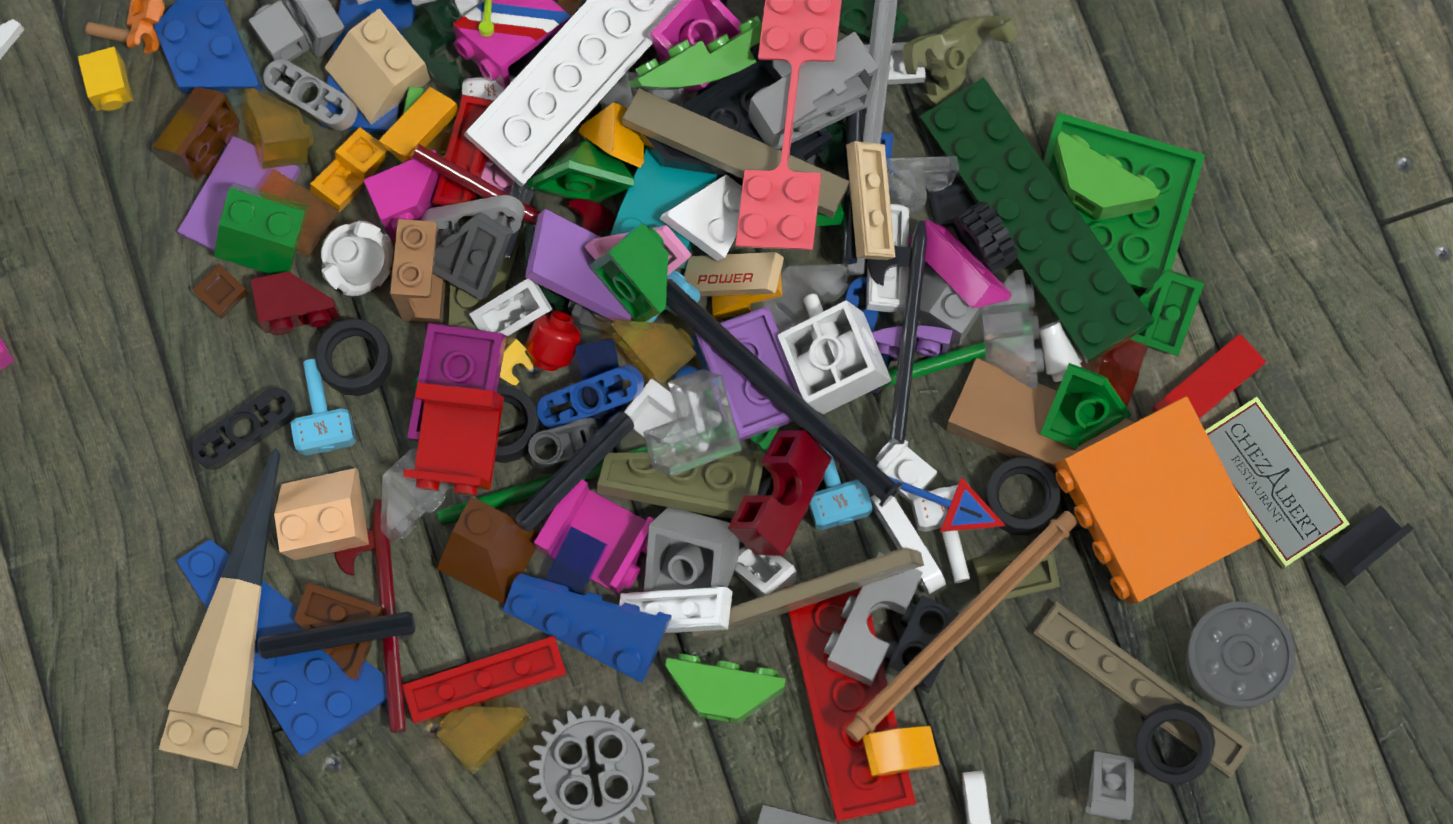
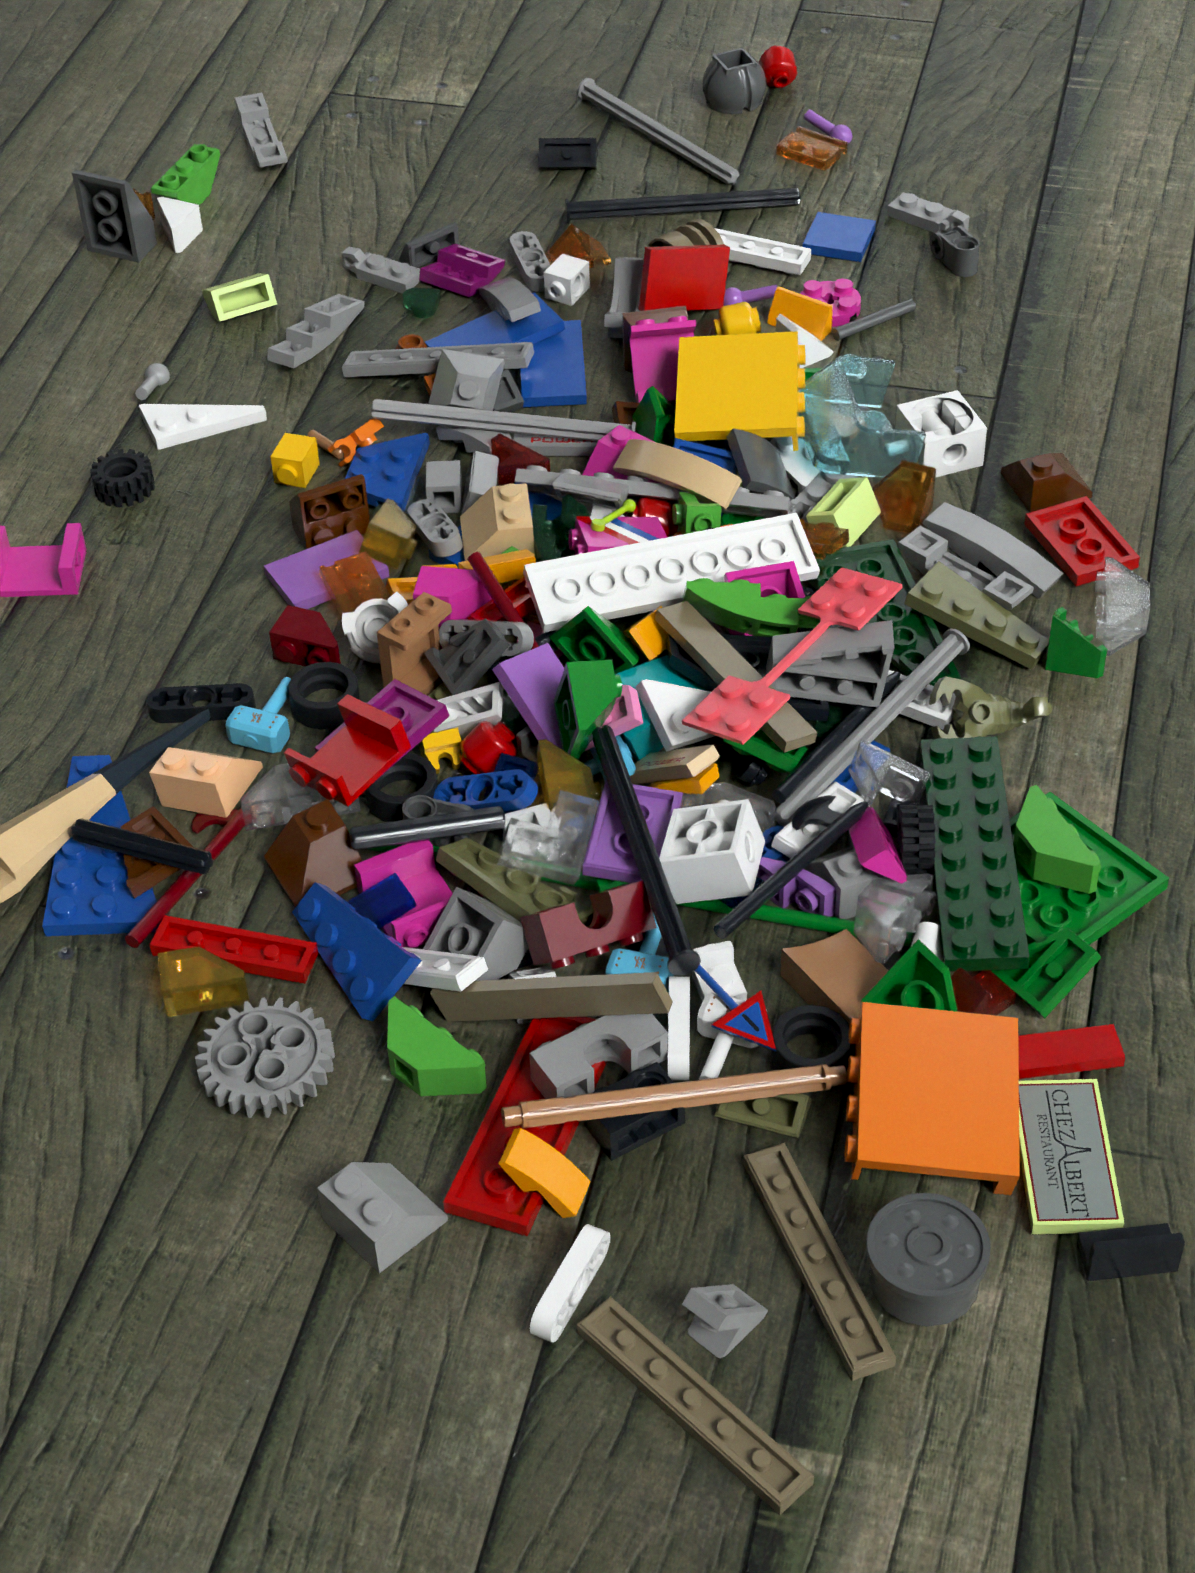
camera: 30 degrees right, 30 degrees down
reddish brown plate [192,264,248,319] -> none
green slope [214,183,310,275] -> none
tan tile [846,141,895,260] -> none
black tyre [1135,703,1216,785] -> none

